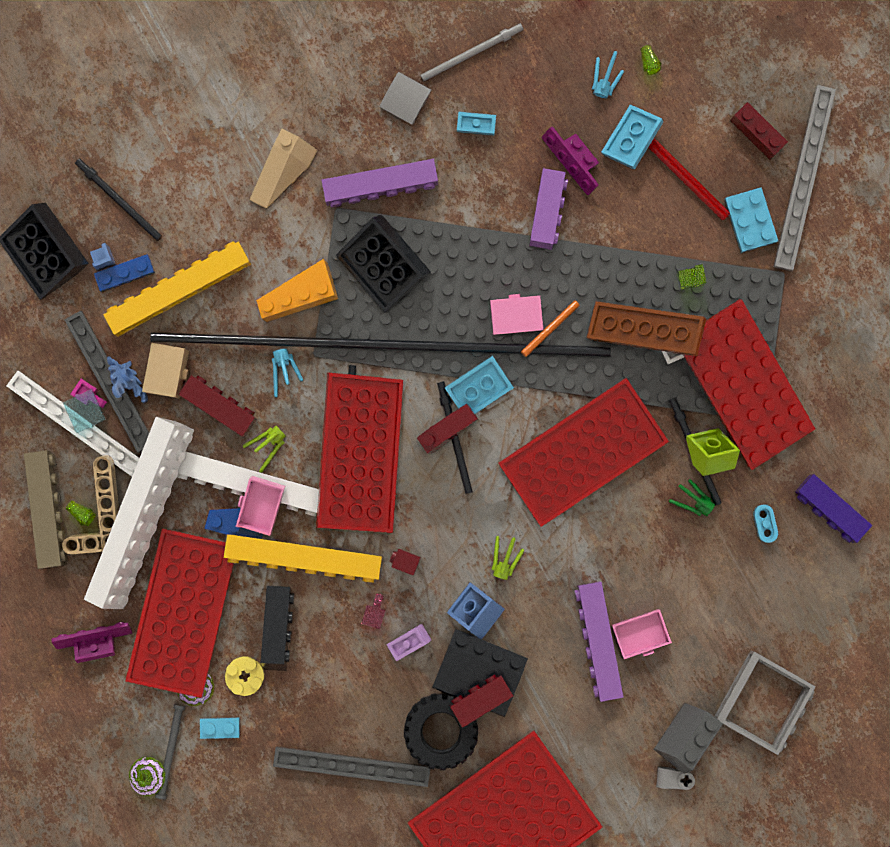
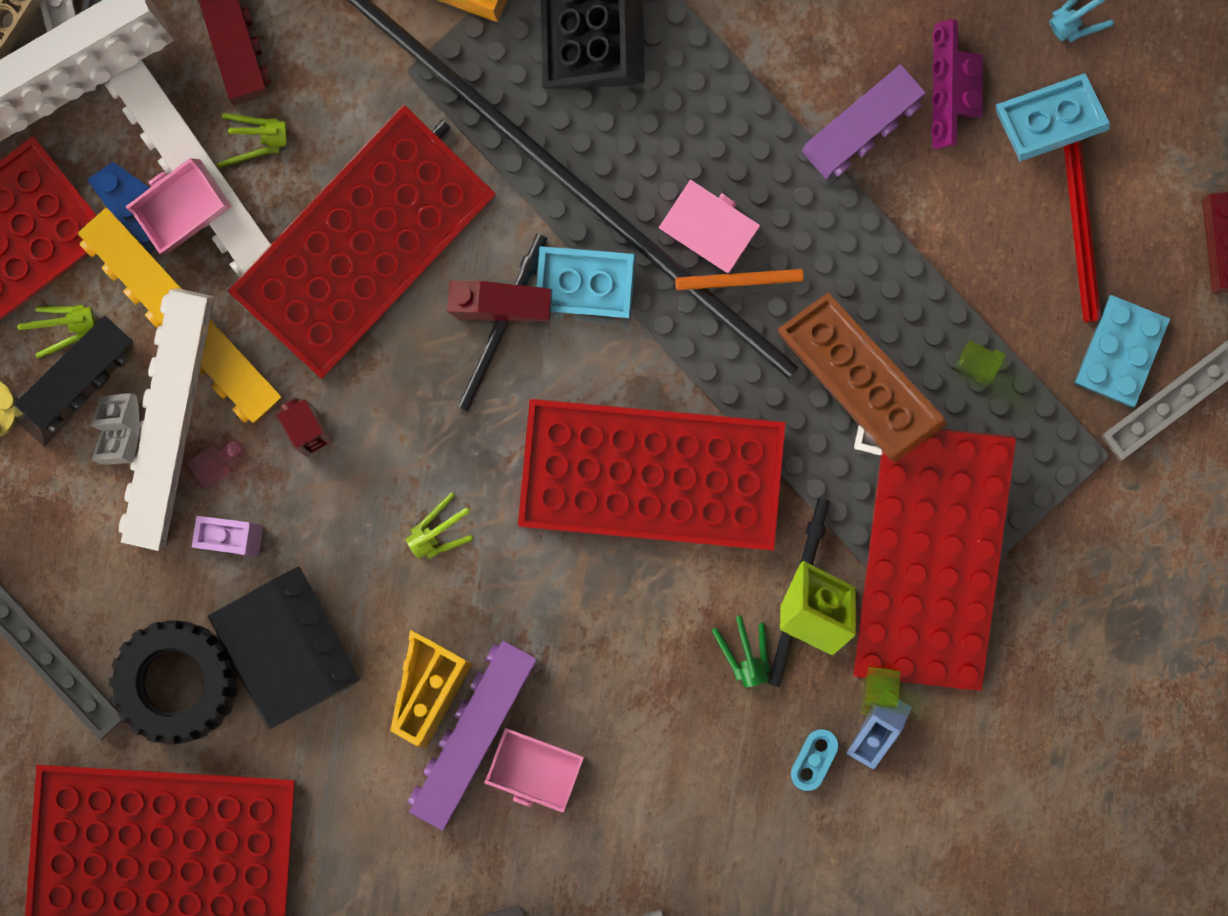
camera: 45 degrees right, 0 degrees up
medium azure plant [272,349,303,397] -> none
medium blue slope [447,582,505,639] -> none
dark red brick [449,674,513,728] -> none
clear neon green cone [640,45,662,75] -> none
dark purple brick [795,474,872,543] -> none
none -> lime plant [17,304,95,358]
none -> light grey slope [90,393,139,465]
none -> white brick [119,288,214,551]
none -> yellow wedge [391,630,473,749]
none -> medium blue slope [846,691,912,770]
none -> clear neon green panel [861,667,901,715]

